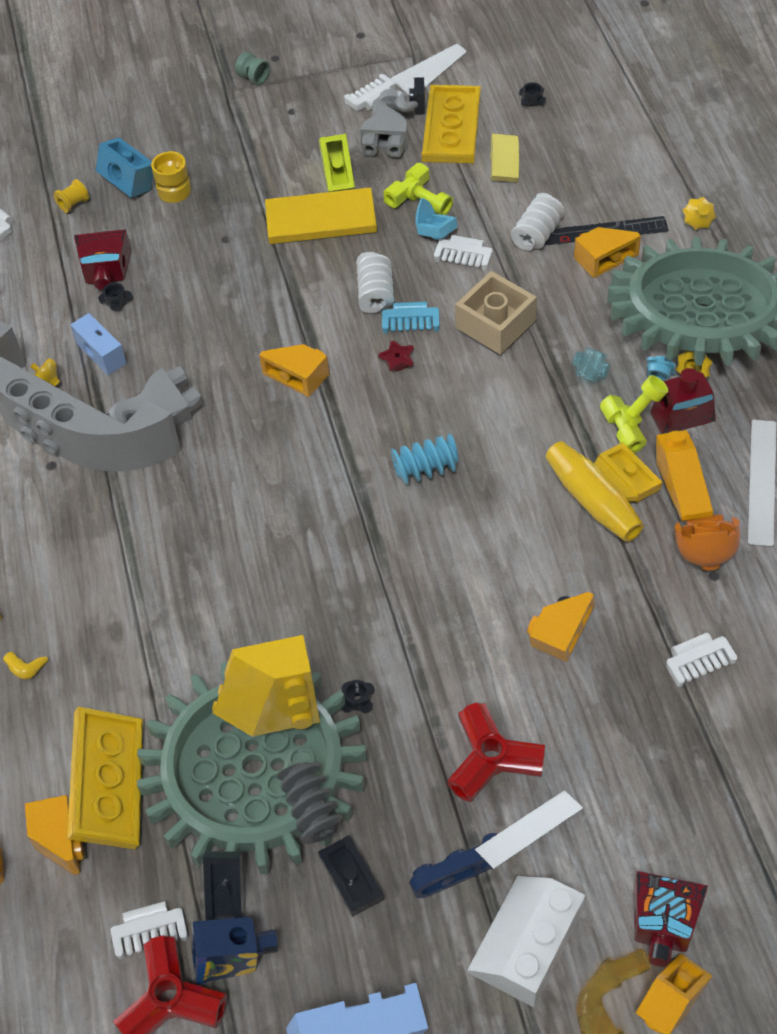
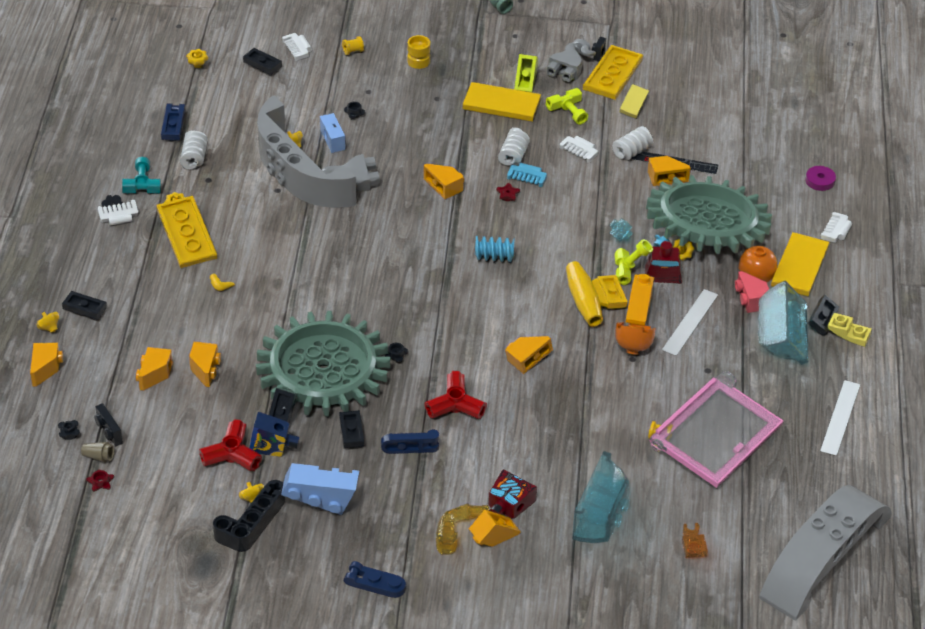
camera: 15 degrees right, 10 degrees down
yellow tile [67,706,143,850] -> none
dark red torso [74,229,131,290] -> none
dark azure brick [96,137,153,197] -> none
white piece [111,901,189,960] -> none
yellow wedge [212,635,320,737] -> none
dark grey piece [277,762,343,844] -> none
white piece [344,74,396,111] -> none
white sticker [391,44,466,95] -> none
medium azure plate [415,198,458,240] -> none
tan brick [455,271,537,355] -> none
white slope [467,876,585,1008] -> none
white sticker [475,790,583,869] -> none
black plate [519,82,546,106] -> none
white piece [666,633,737,687] -> none
yellow piece [682,197,716,231] -> none

